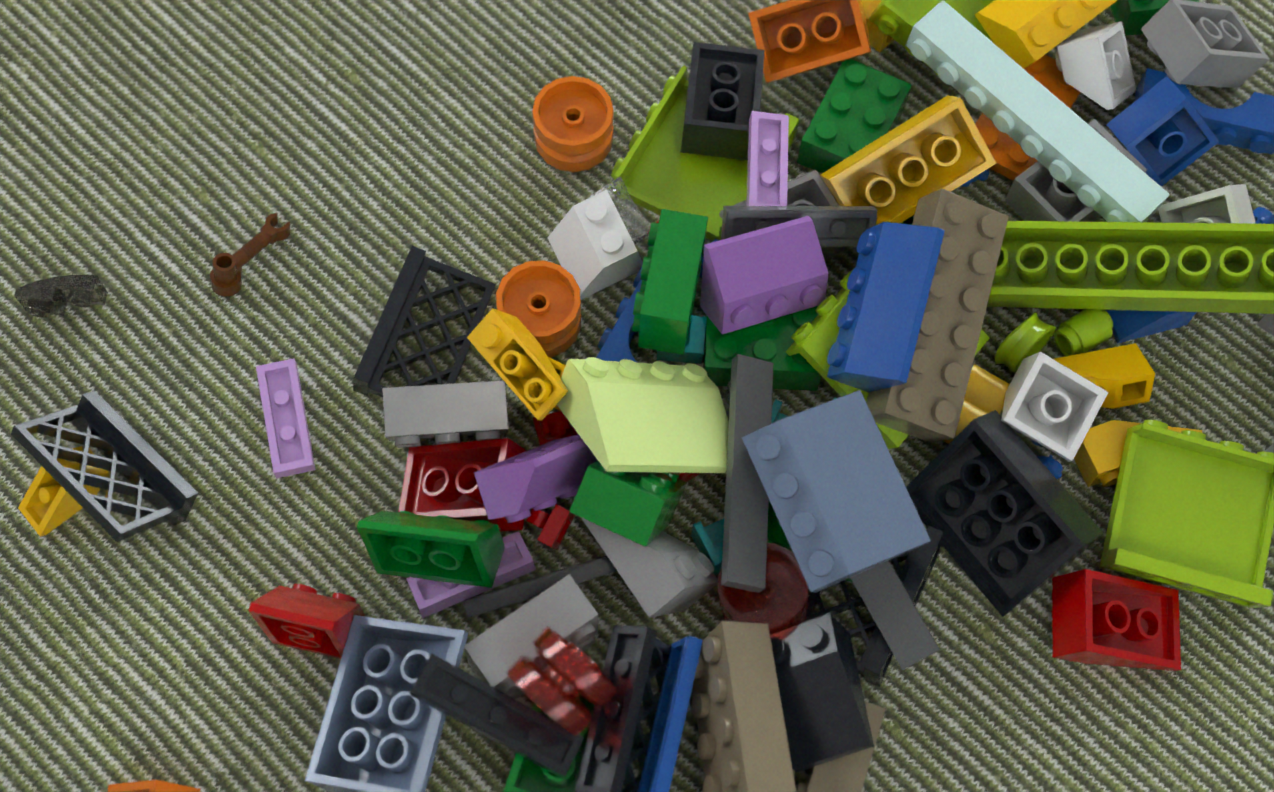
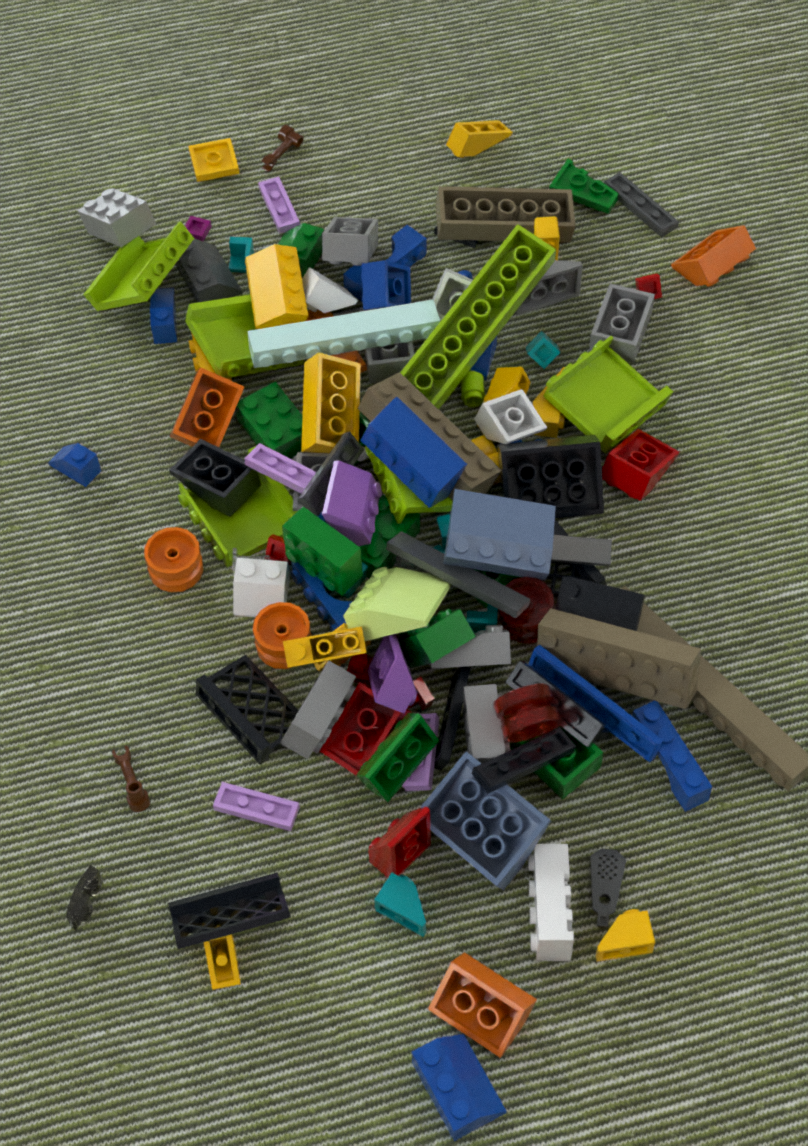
camera: 55 degrees left, 10 degrees down
lime piece [995,312,1056,373] -> none
none -> teal slope [374,873,426,937]
none -> teal panel [526,331,561,369]

